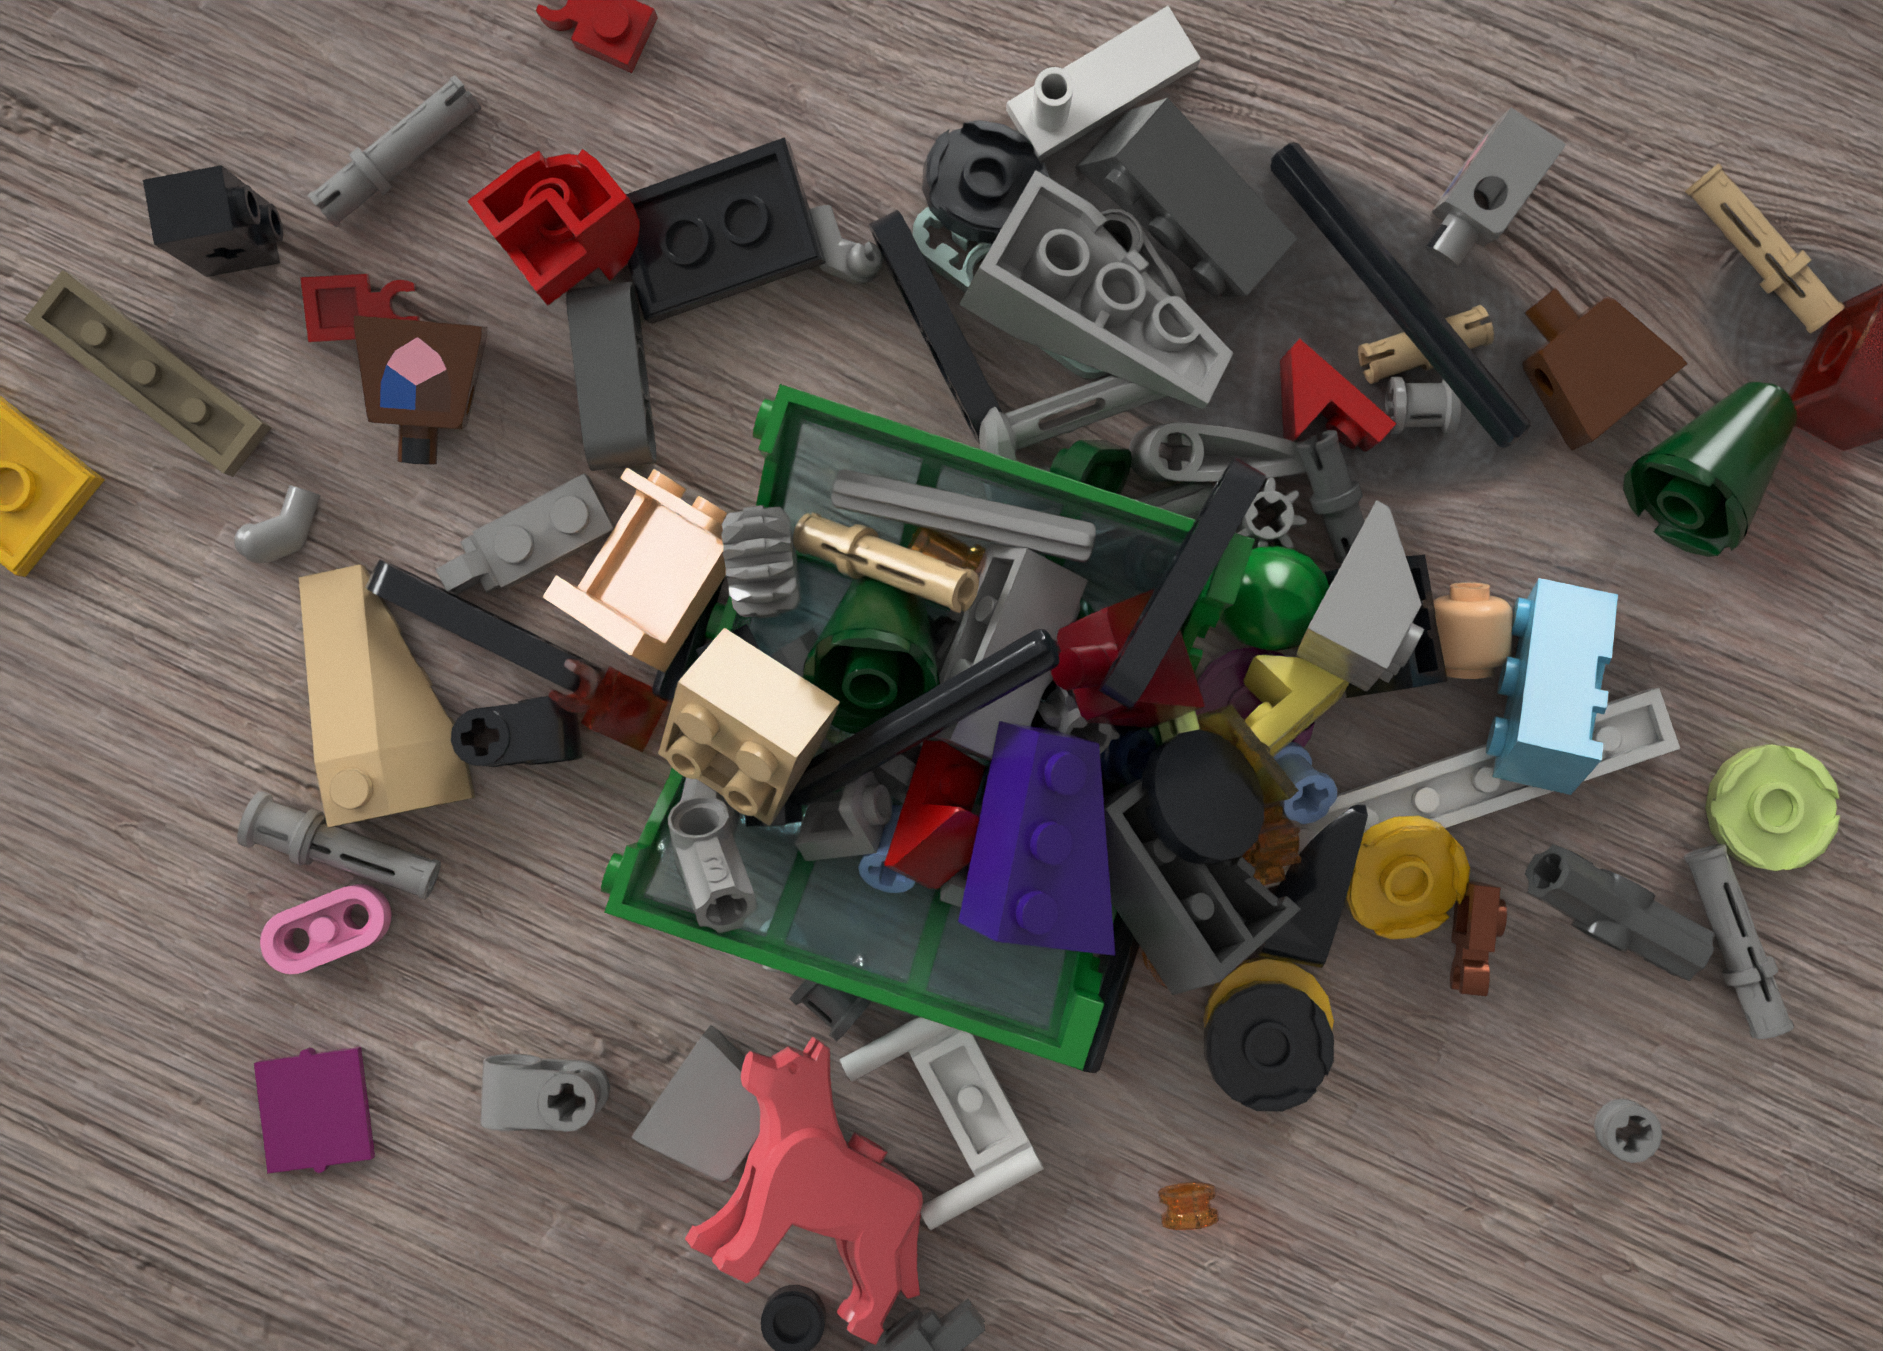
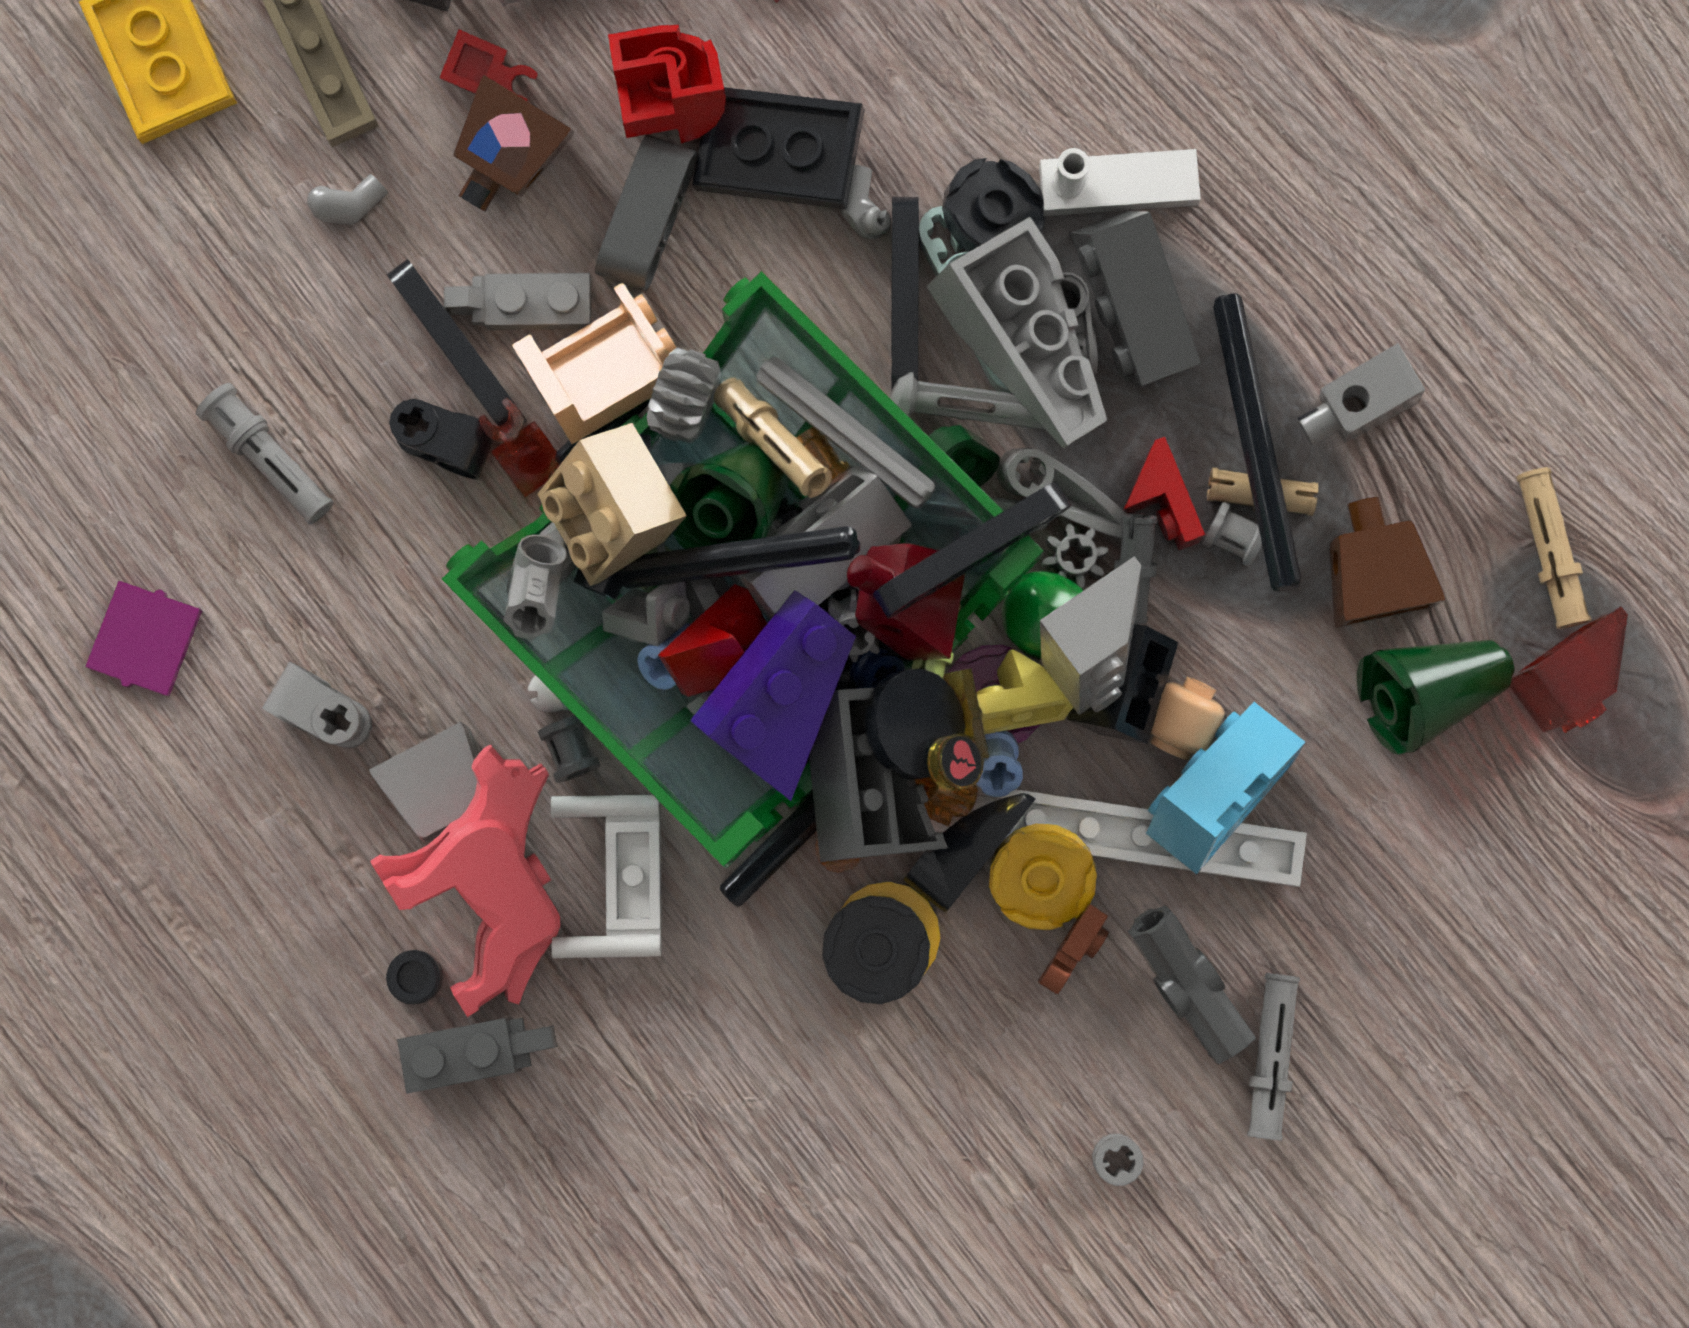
camera: 25 degrees right, 5 degrees down
bright pink plate [260,884,392,974] -> none
tan wedge [299,564,475,827] -> none
clear orange bush [1158,1182,1219,1230] -> none
yellowish green tile [1705,744,1840,871] -> none
none -> tile [928,733,984,791]

